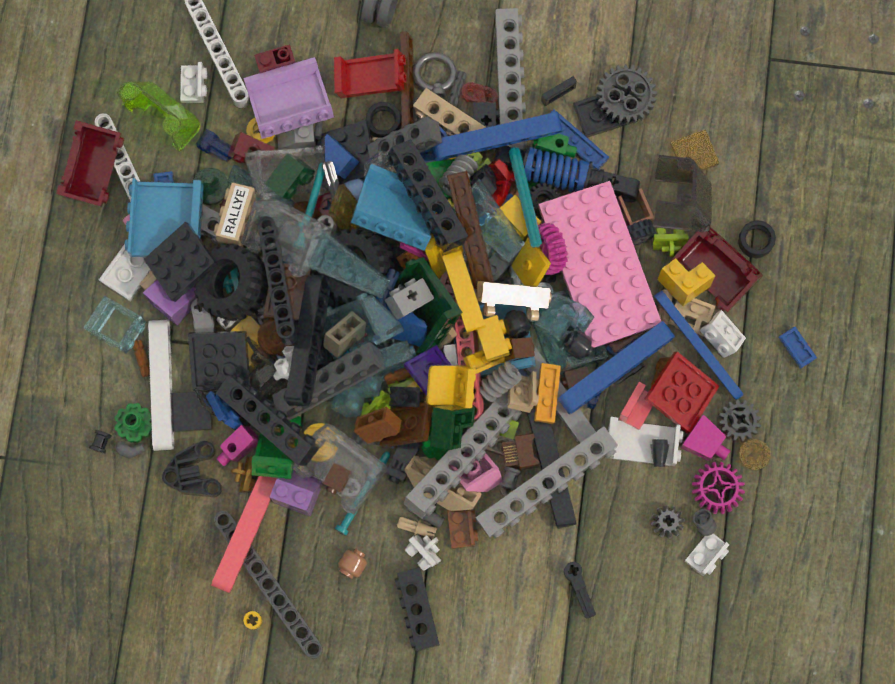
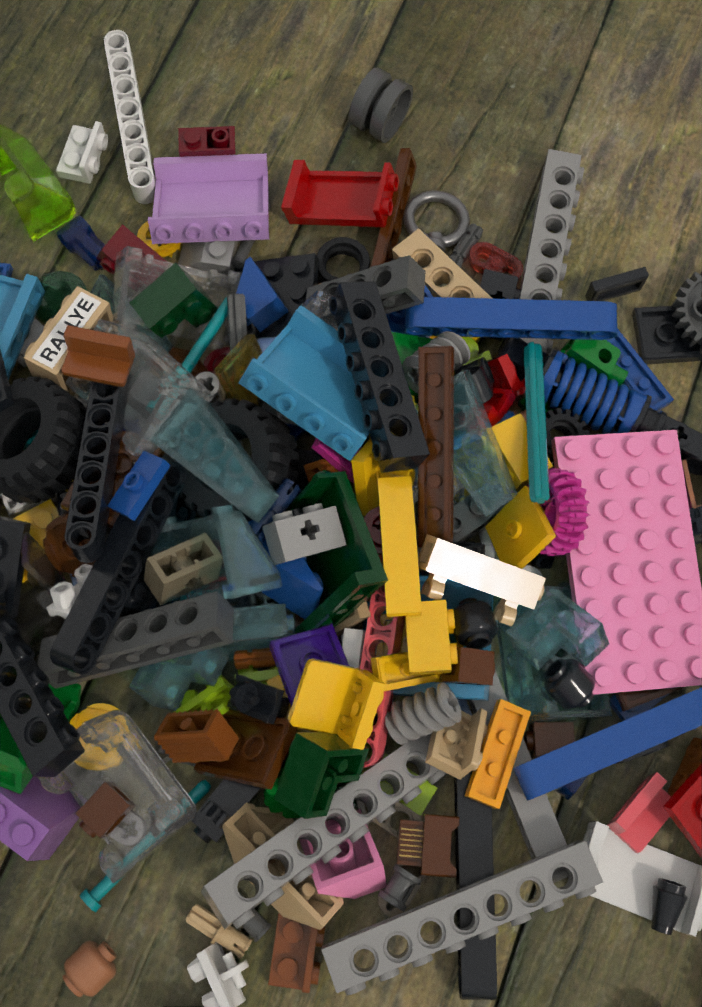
camera: 10 degrees right, 5 degrees down
none -> dark orange panel [61,325,135,387]
none -> blue plate [108,451,171,521]

